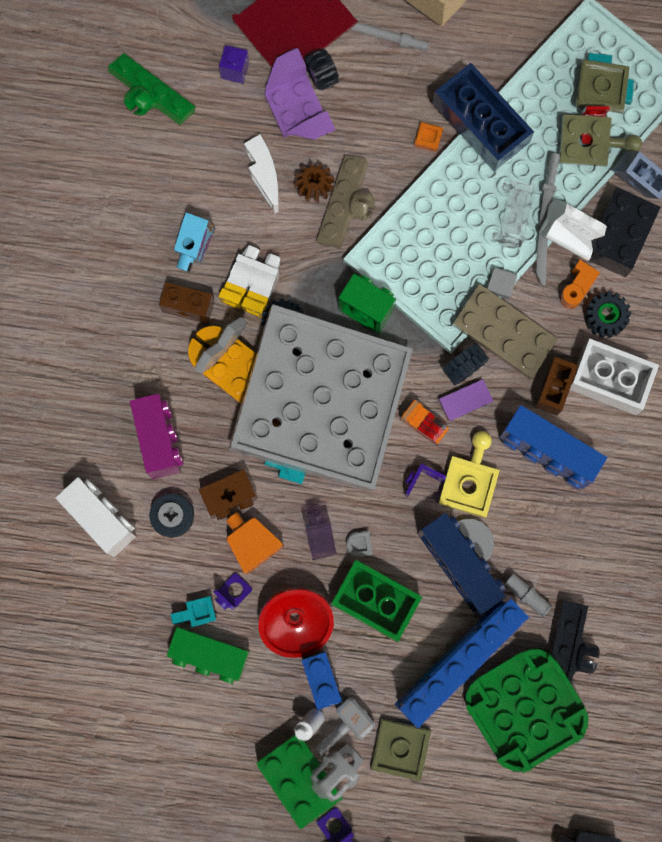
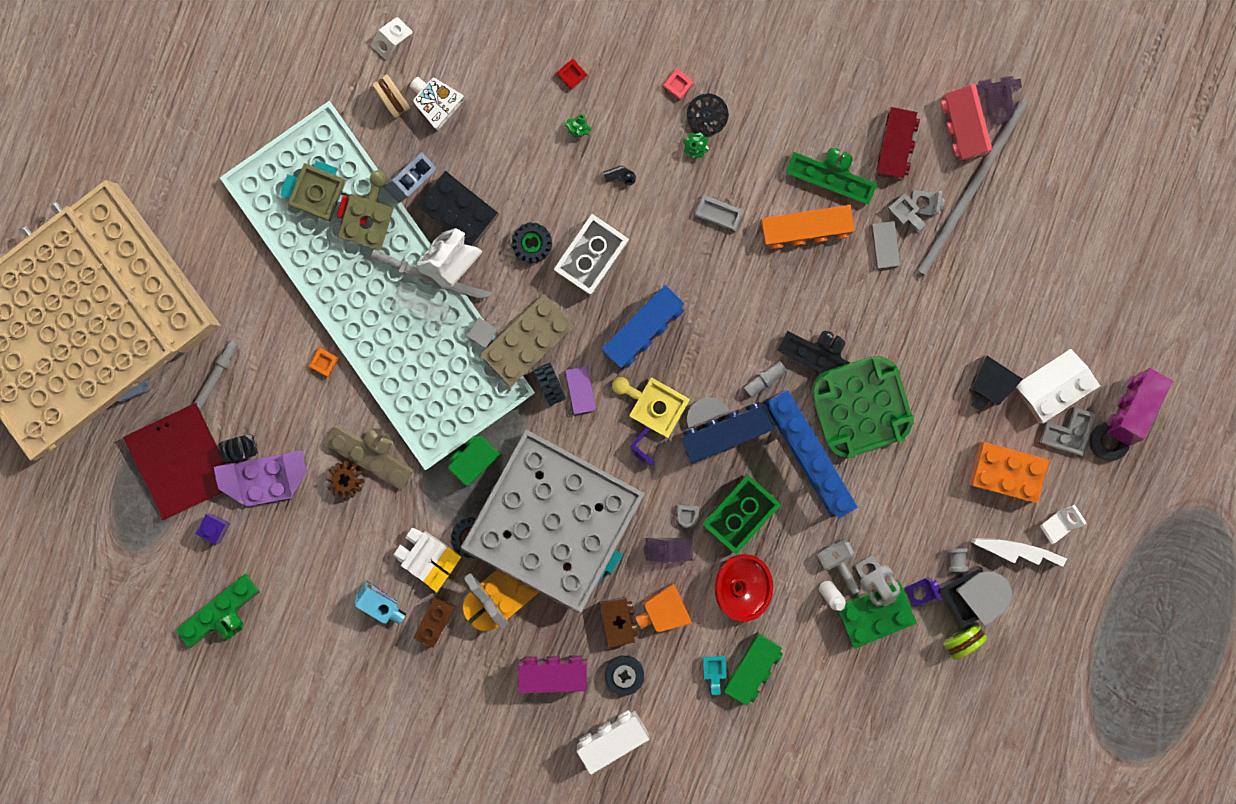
camera: 75 degrees left, 10 degrees up
dark purple bracket [213,573,252,610] -> none
white slope [244,134,279,214] -> none
blue brick [301,652,342,710] -> none
olive tile [371,719,431,781] -> none
leg [400,400,449,445] -> none
dark blue brick [433,63,534,172] -> none
reddish brown brick [534,357,578,416] -> none
orange leg [560,260,600,309] -> none

